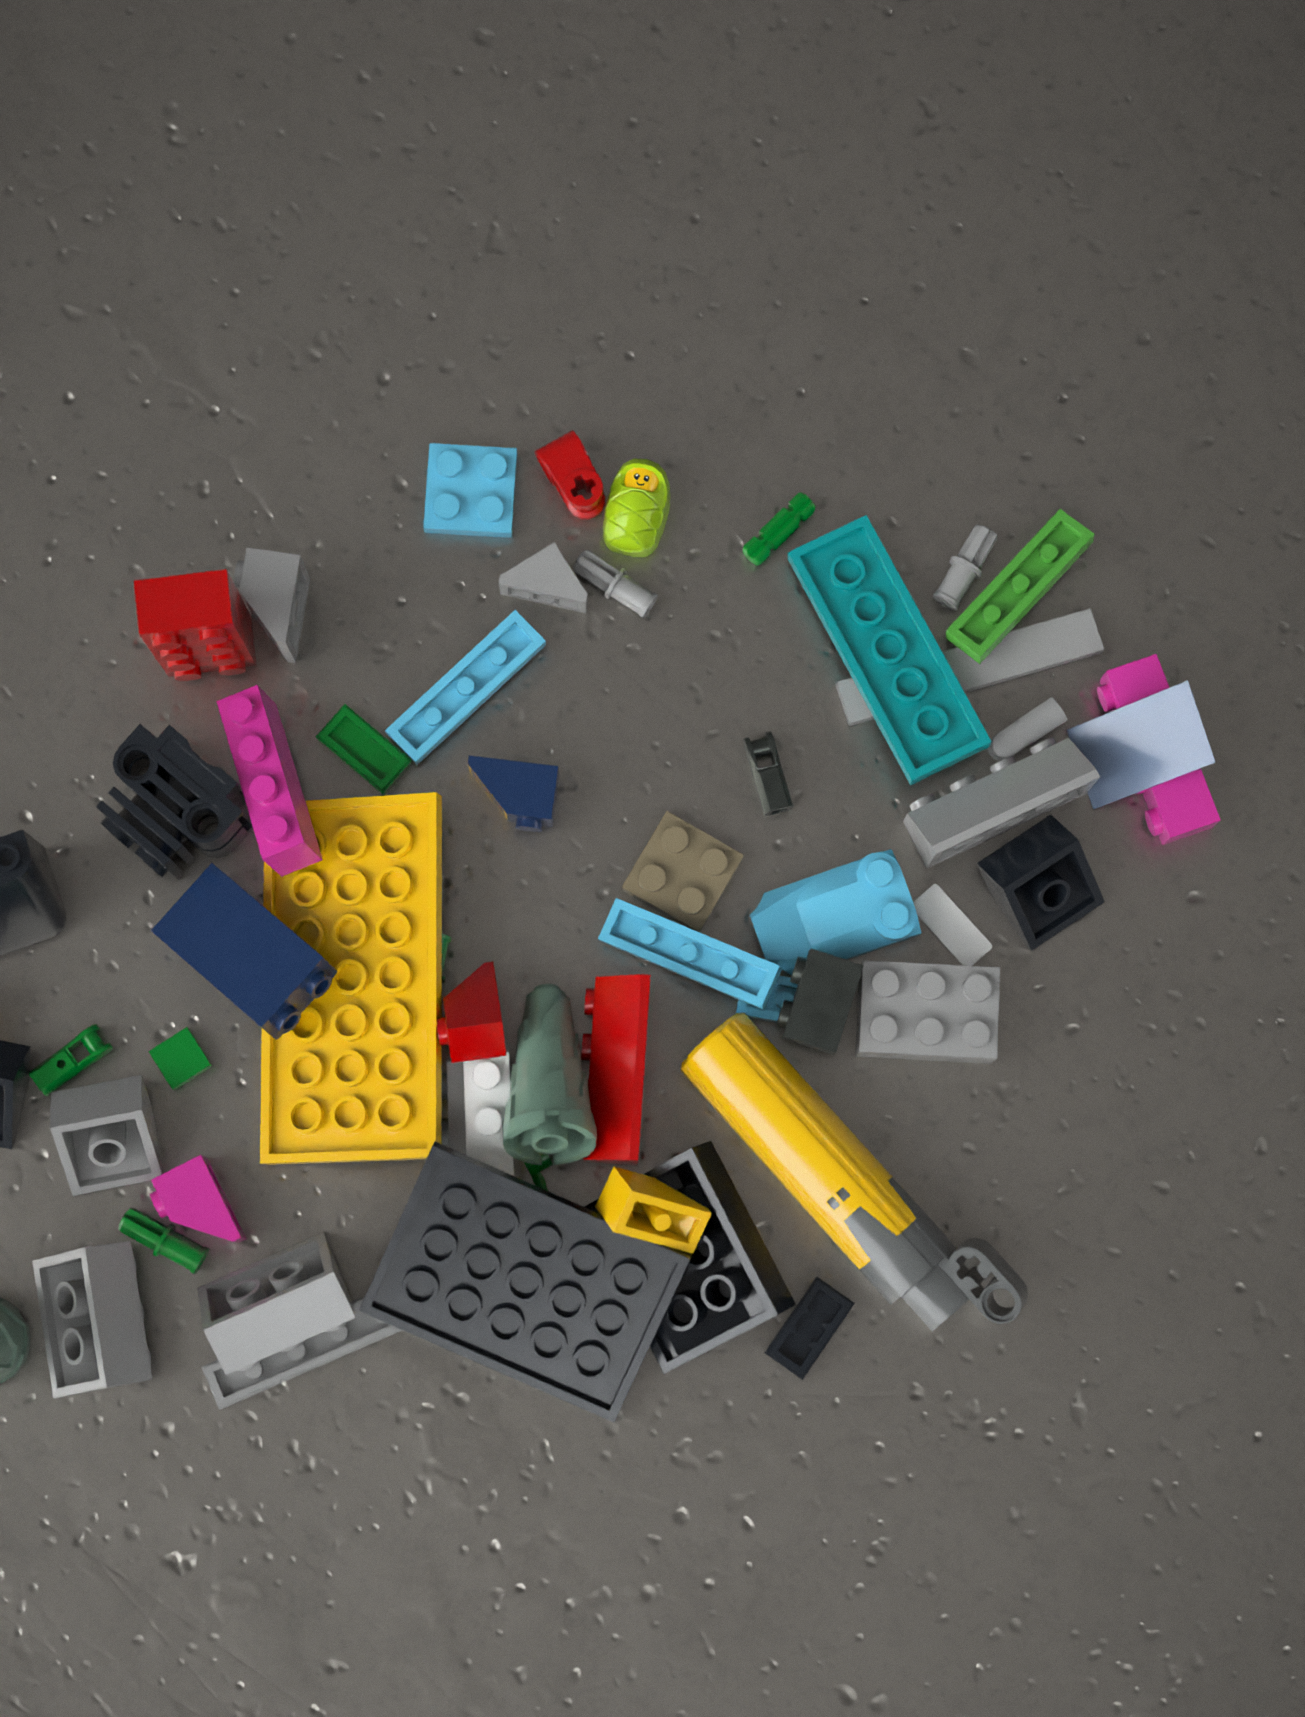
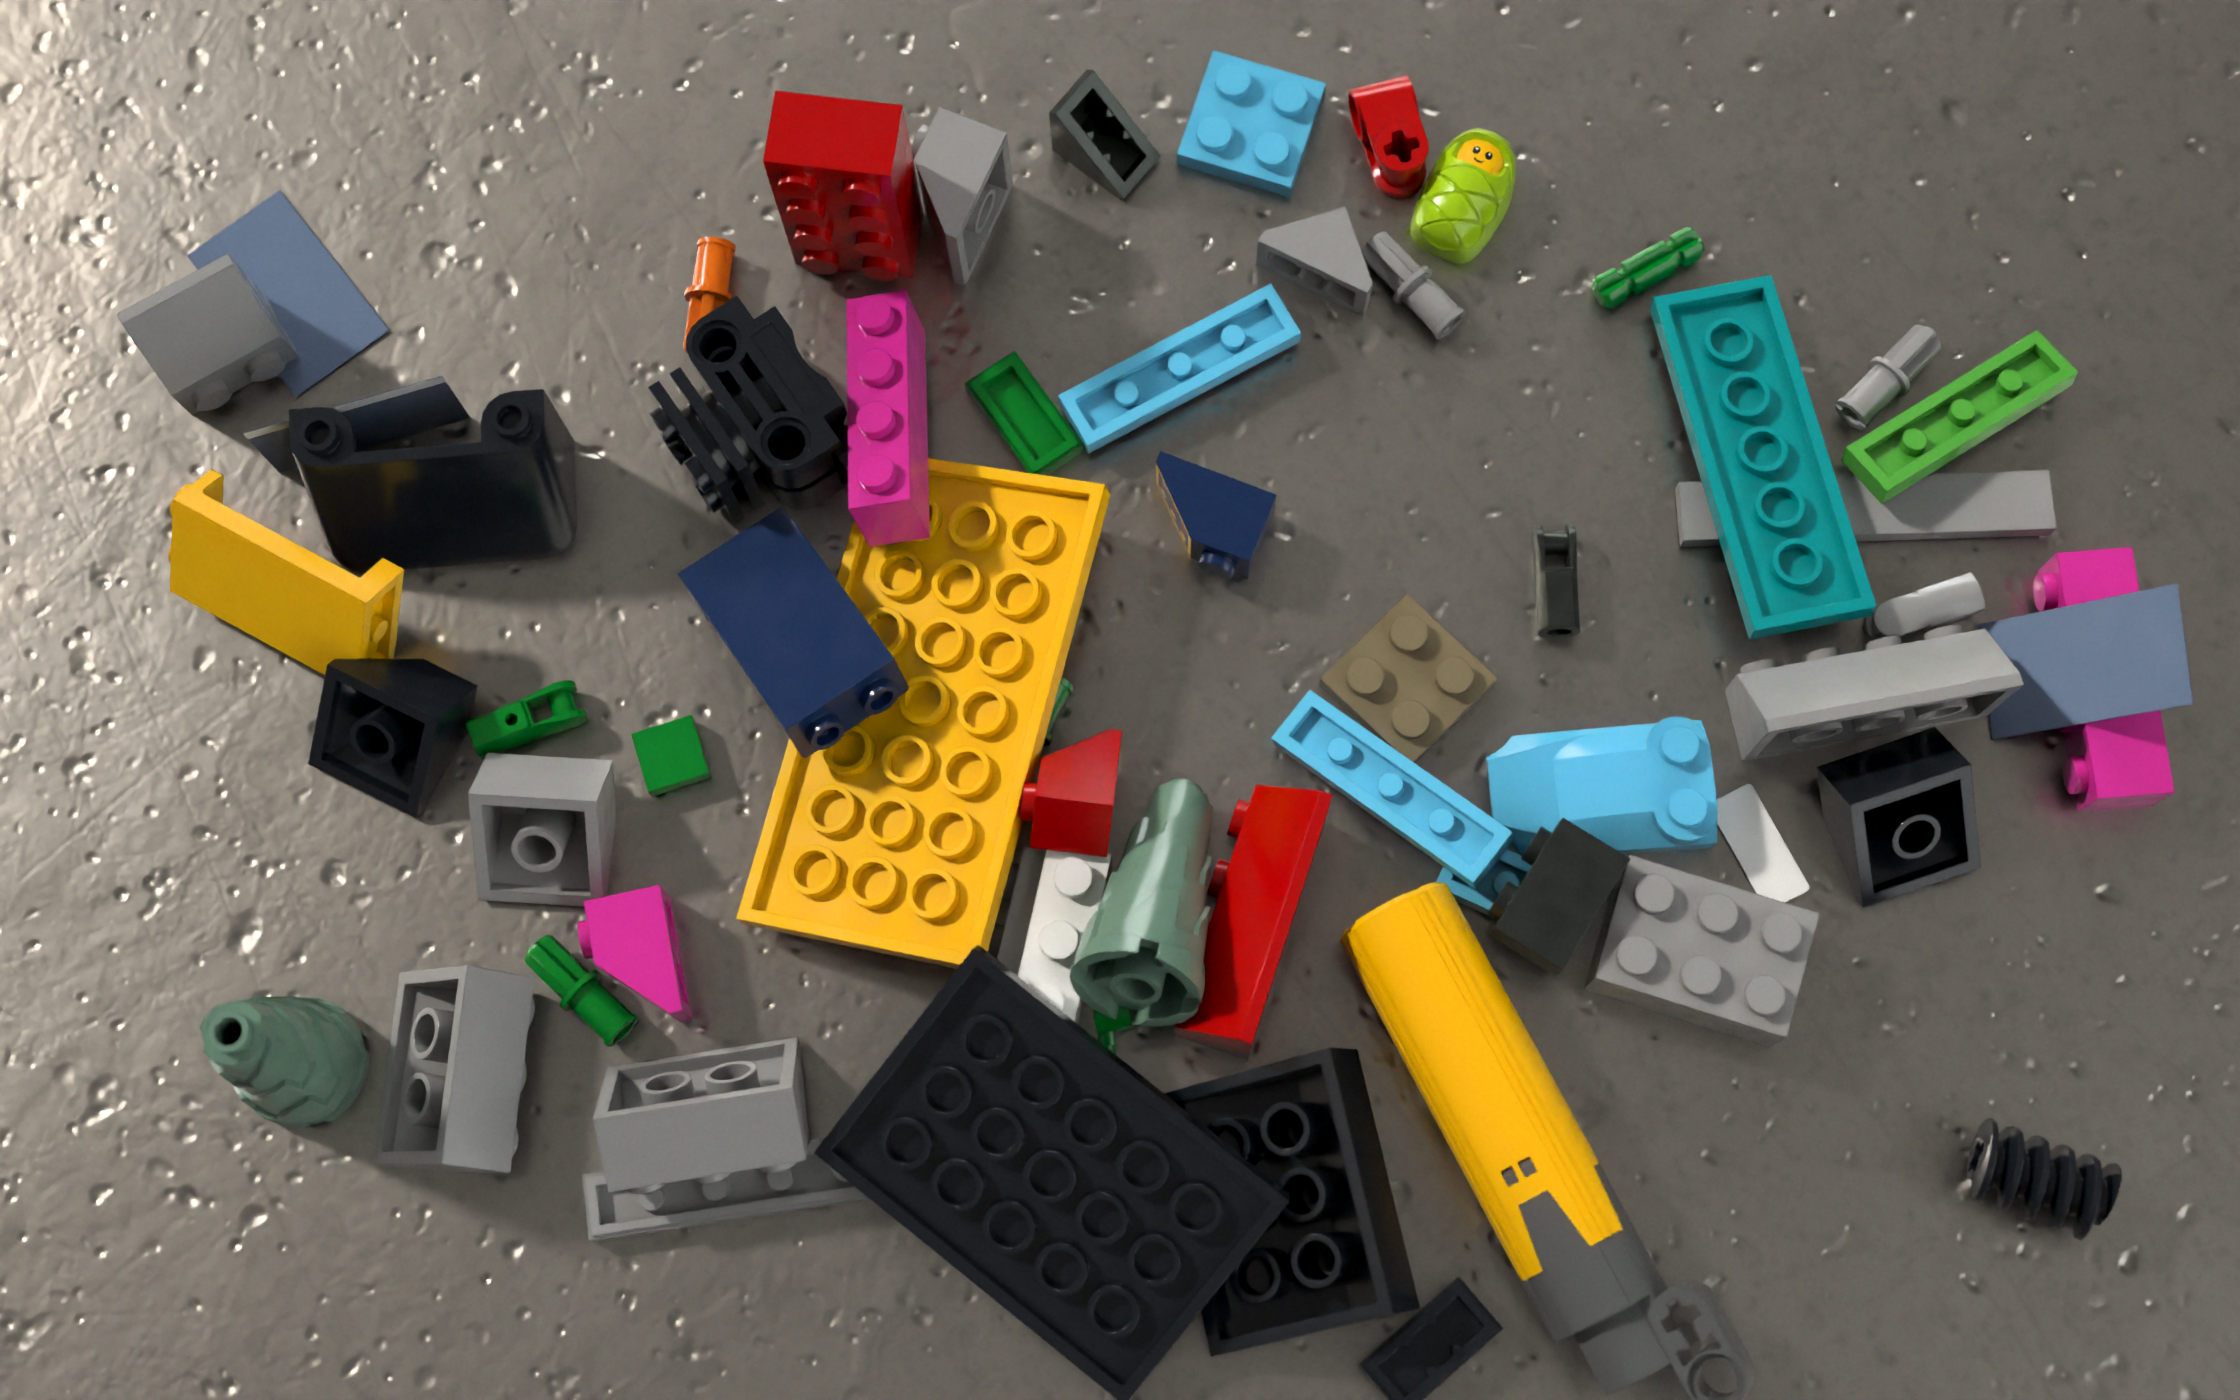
camera: 20 degrees right, 5 degrees down
yellow slope [595,1166,712,1254] -> none
none -> orange axle [683,236,736,353]
none -> pearl dark grey slope [1049,69,1161,199]
none -> black piece [1967,1118,2122,1240]

